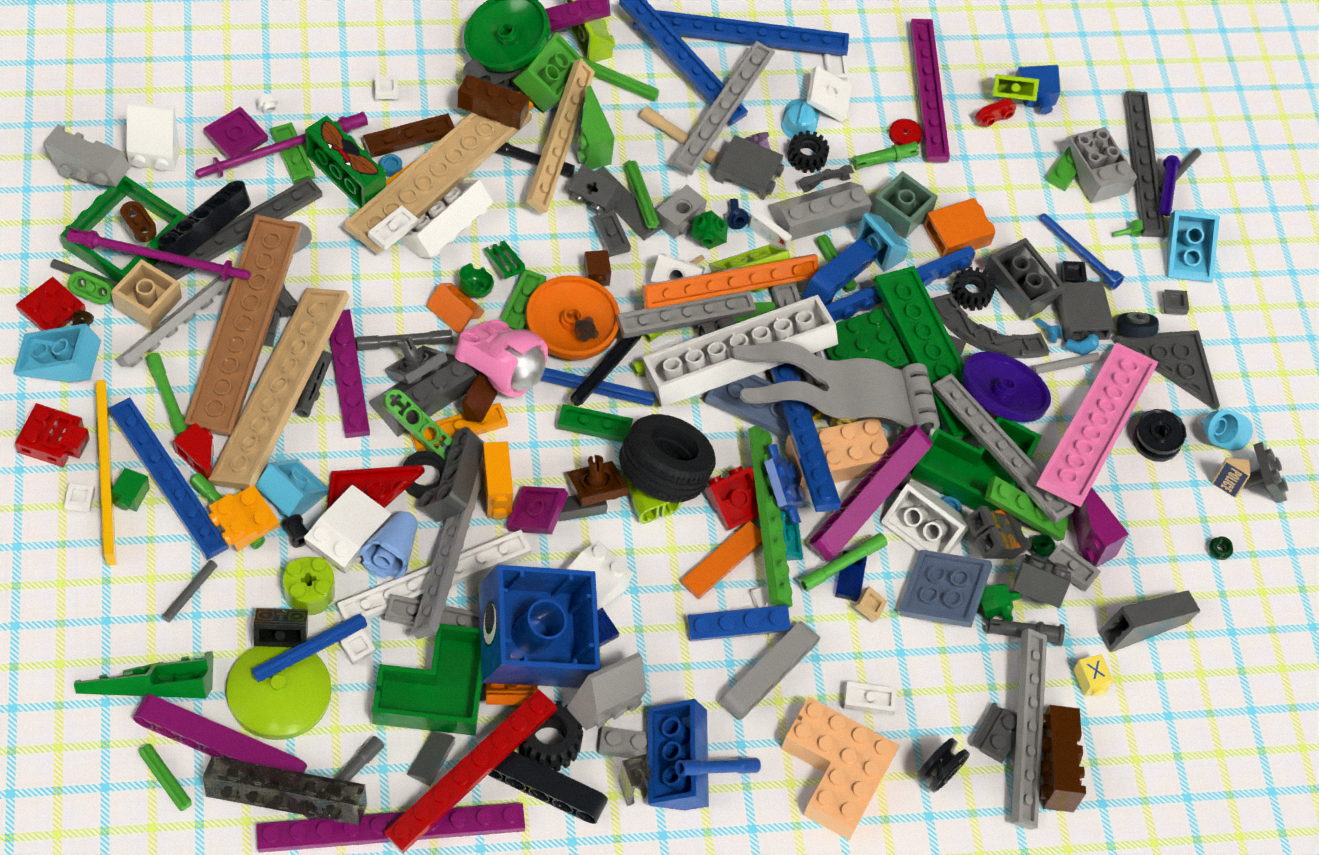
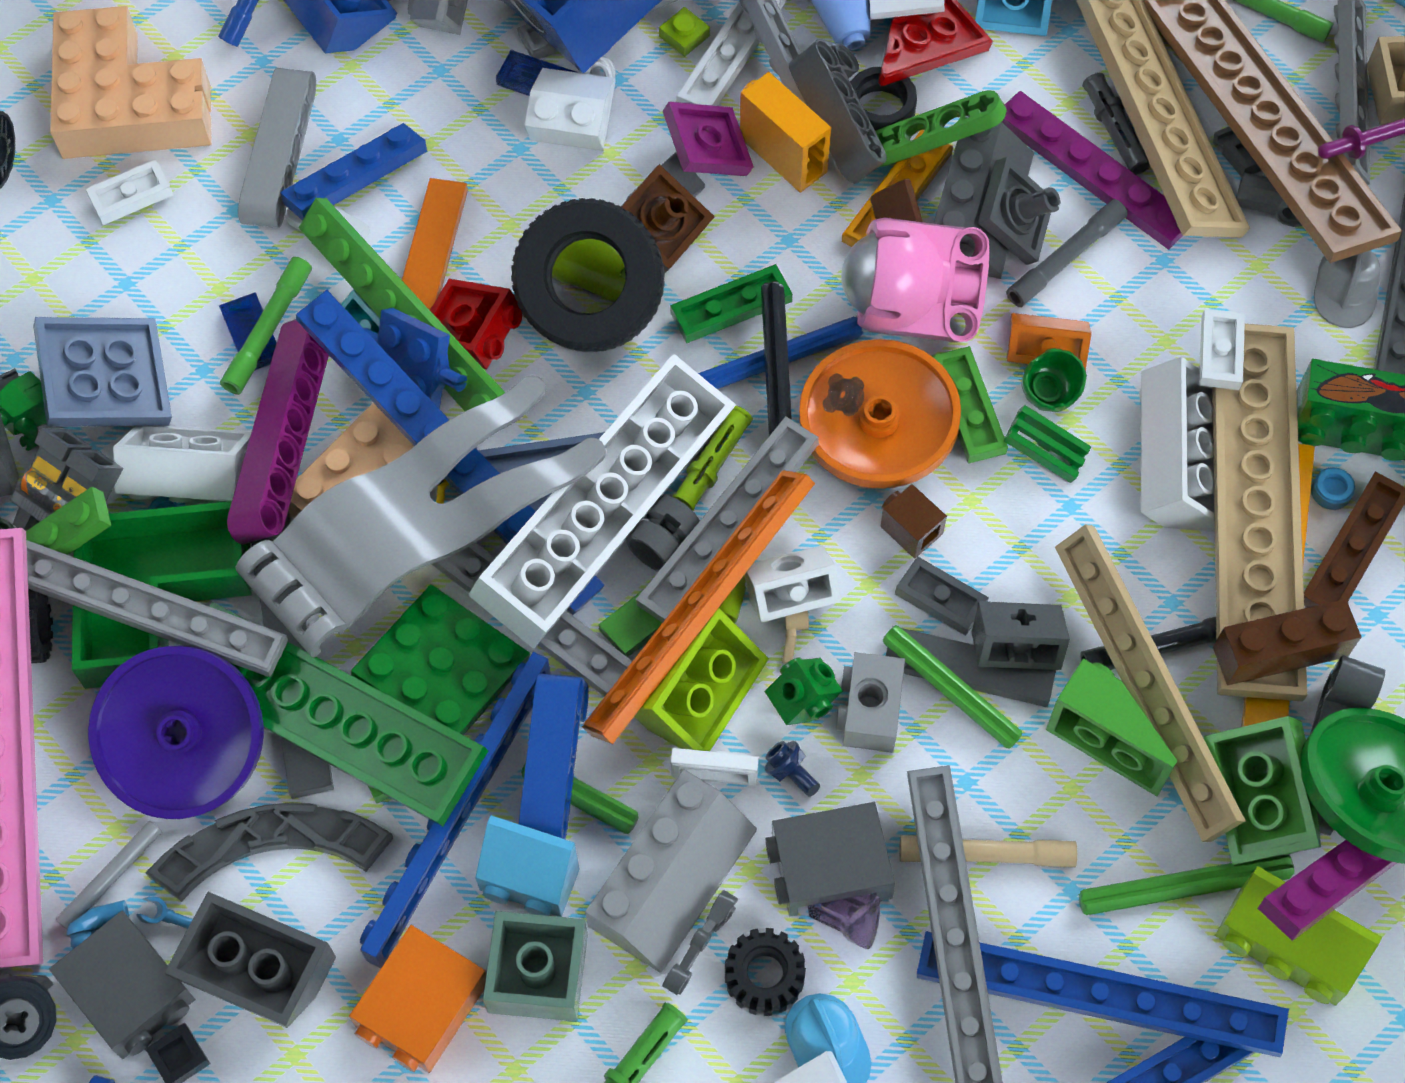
camera: 155 degrees right, 5 degrees up
tan plate [854,586,887,622] -> none
black tyre [951,267,995,311] -> none

